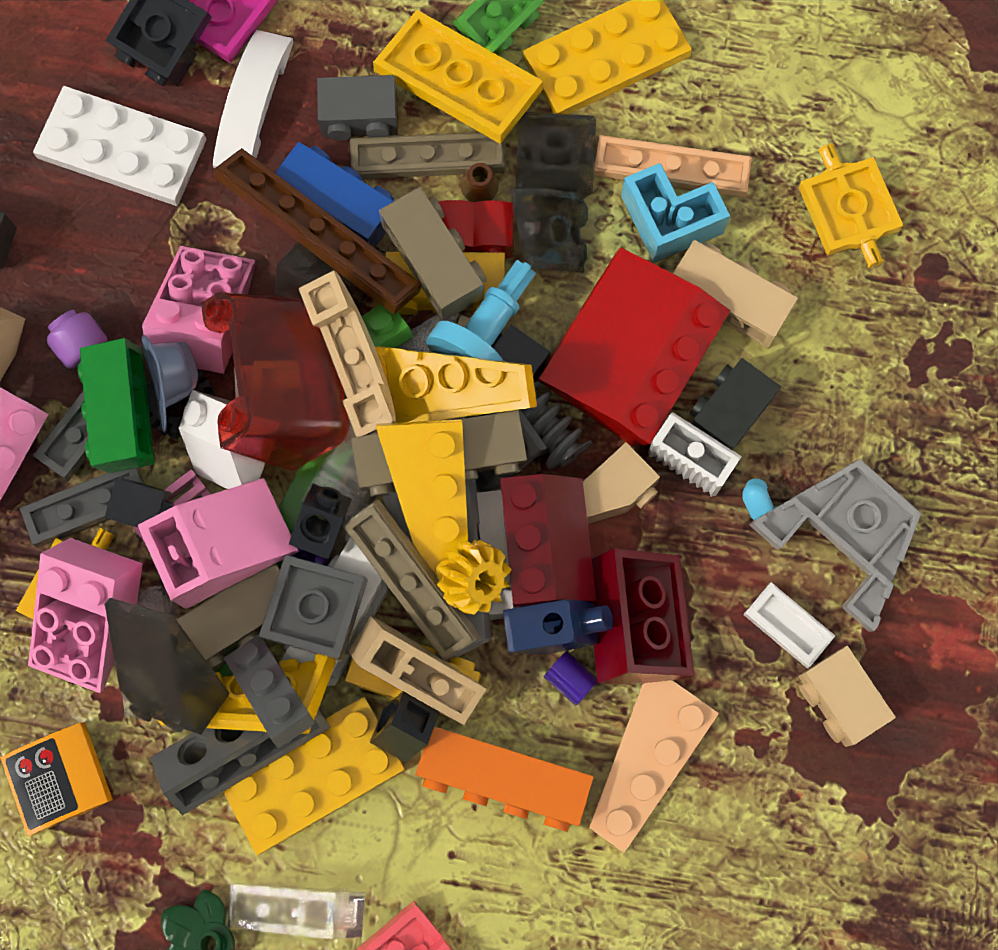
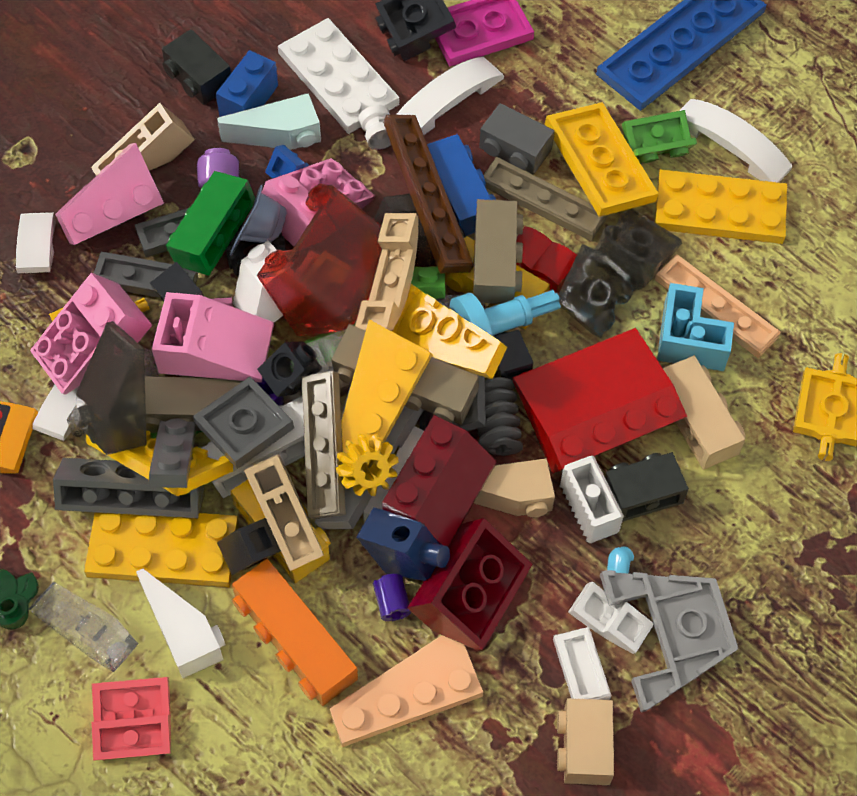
camera: 30 degrees right, 15 degrees down
reddish brown cone [460,163,499,202] -> none
none -> white slope [33,378,98,441]
none -> white slope [136,569,226,678]
none -> blue brick [216,50,278,117]
none -> light aqua slope [217,94,321,150]
none -> blue tile [265,145,309,179]
none -> white wheel [359,105,391,150]
none -> white slope [568,582,654,654]

